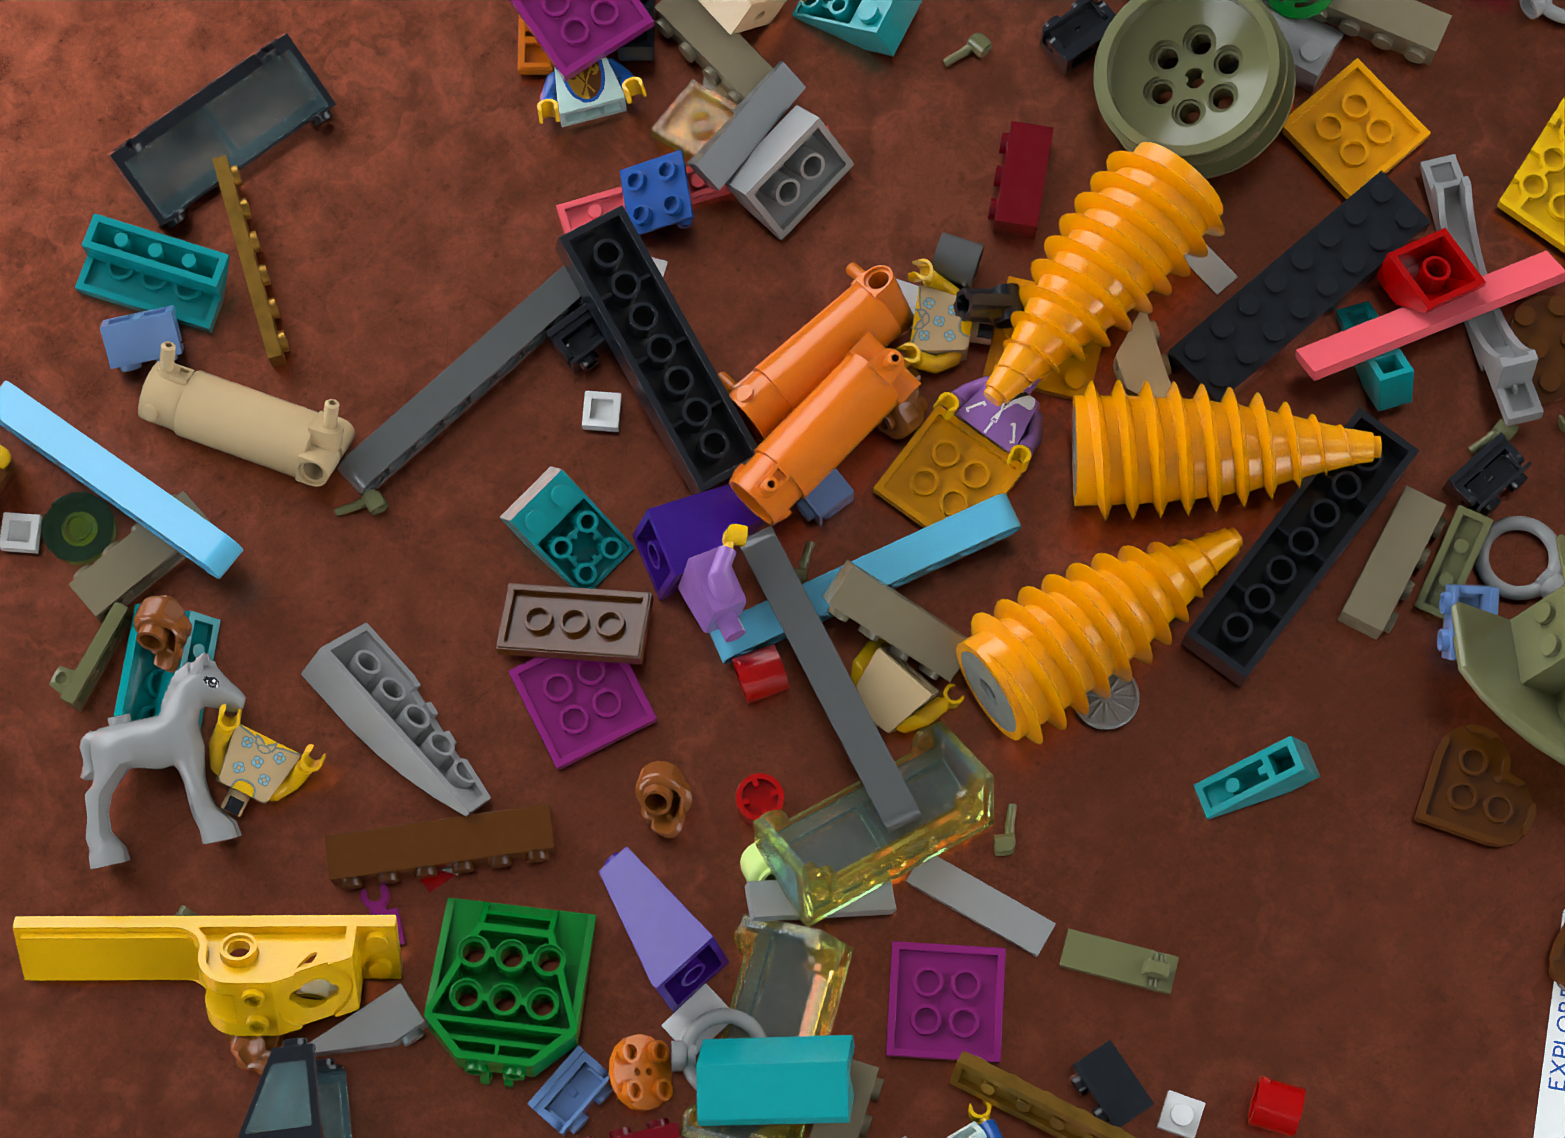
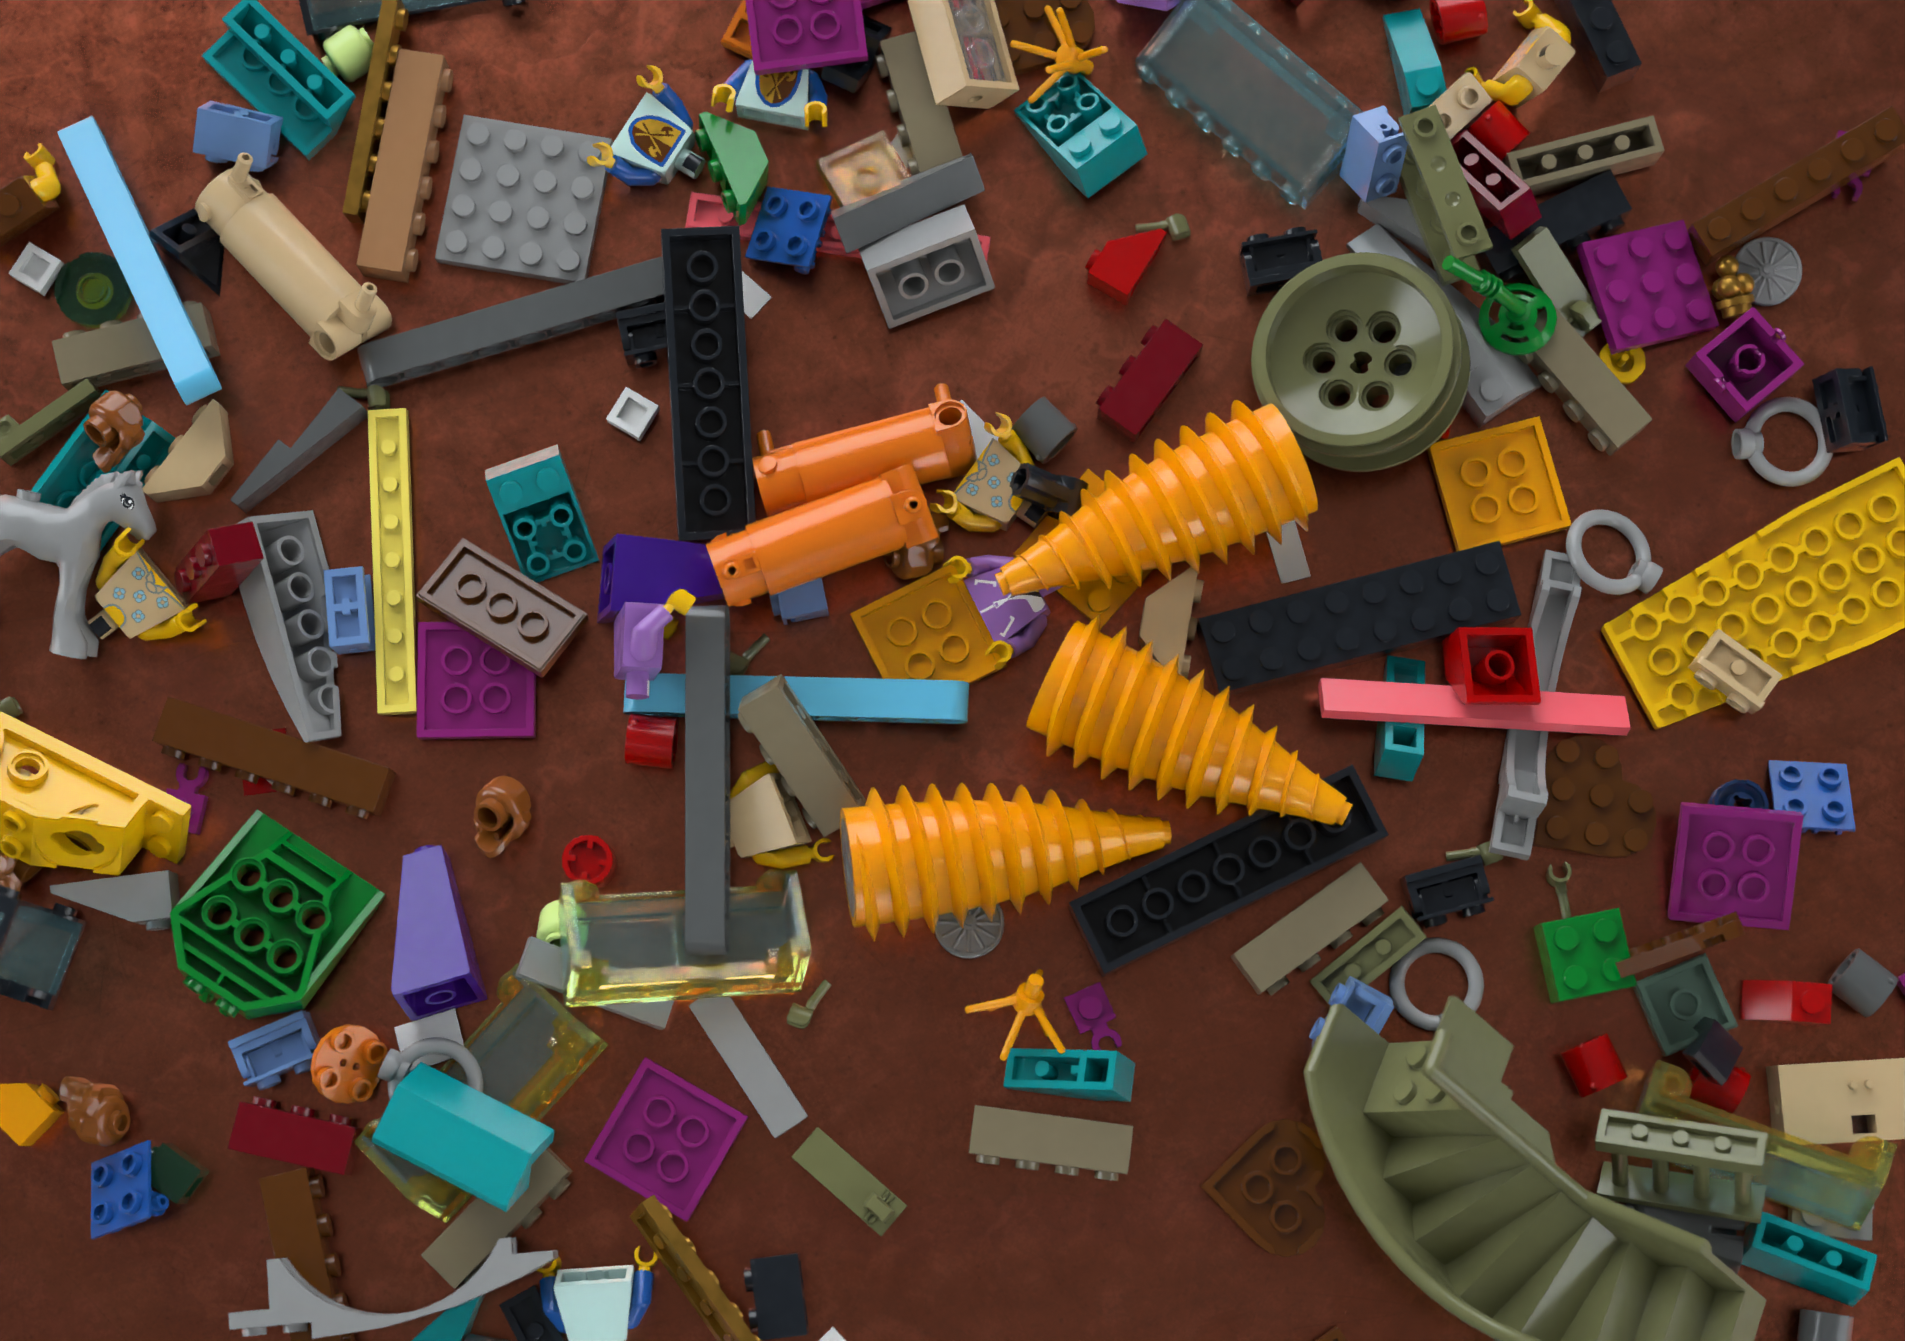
camera: 25 degrees right, 5 degrees up
none -> tan slope [142,399,234,503]
none -> black slope [149,208,224,296]
none -> dark red brick [174,521,264,604]
none -> dark grey slope [230,388,368,513]
none -> yellowish green head [321,25,374,82]
none -> medium blue hinge [323,566,375,655]
none -> medium nougat brick [356,48,453,283]
none -> light yellow plate [368,408,417,716]
none -> light grey plate [435,115,613,284]
none -> torso [587,65,706,186]
none -> slope [694,112,769,226]
none -> light orange plant [965,969,1065,1061]
none -> dark tan brick [969,1105,1134,1181]
none -> magenta plate [1064,982,1122,1050]
none -> red slope [1085,228,1167,306]
none -> light grey piece [1566,509,1663,595]

